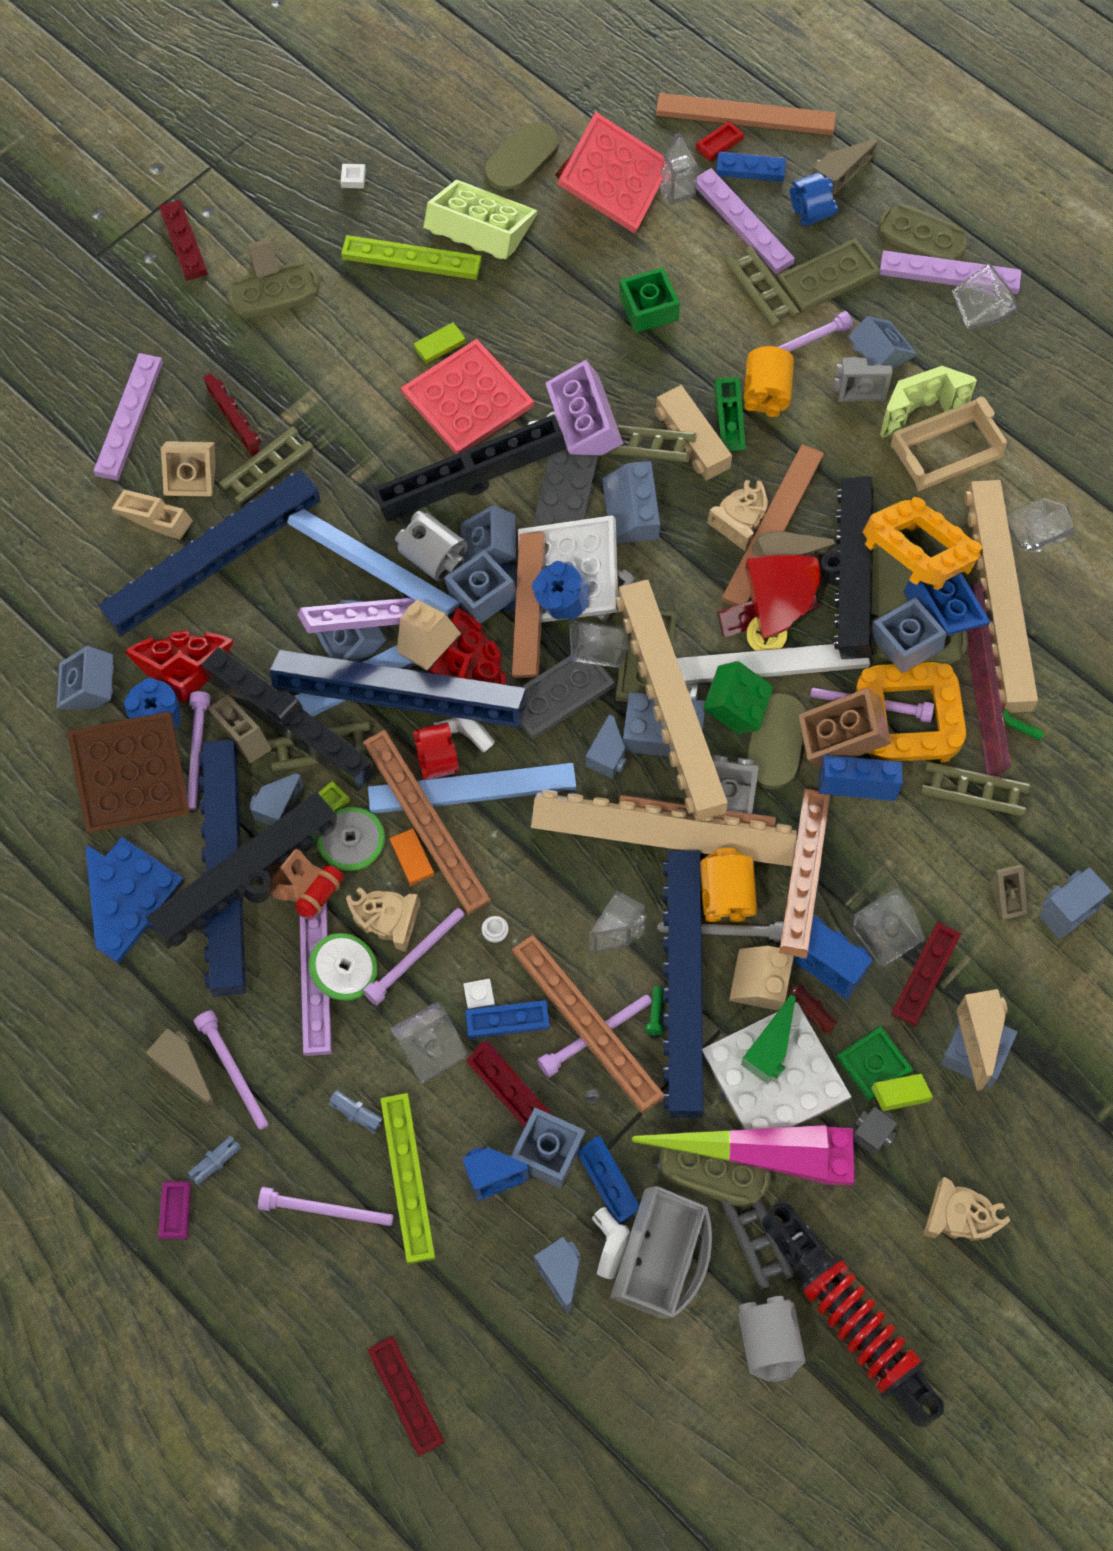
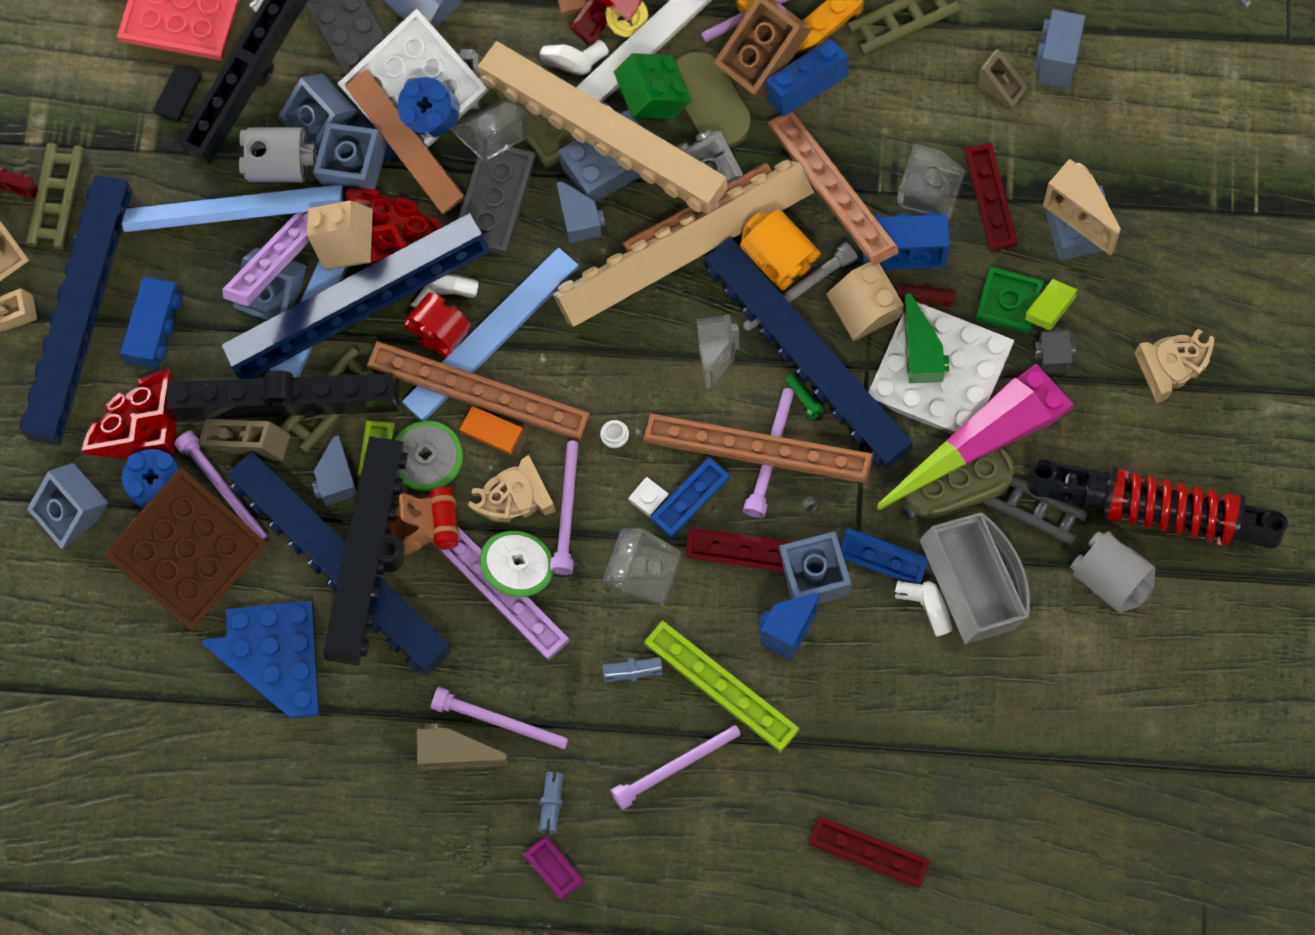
camera: 35 degrees left, 5 degrees up
sand blue slope [534,1237,581,1314] -> none
none -> blue brick [120,277,182,369]
none -> black tile [153,64,202,123]
none -> white arm [539,40,609,76]

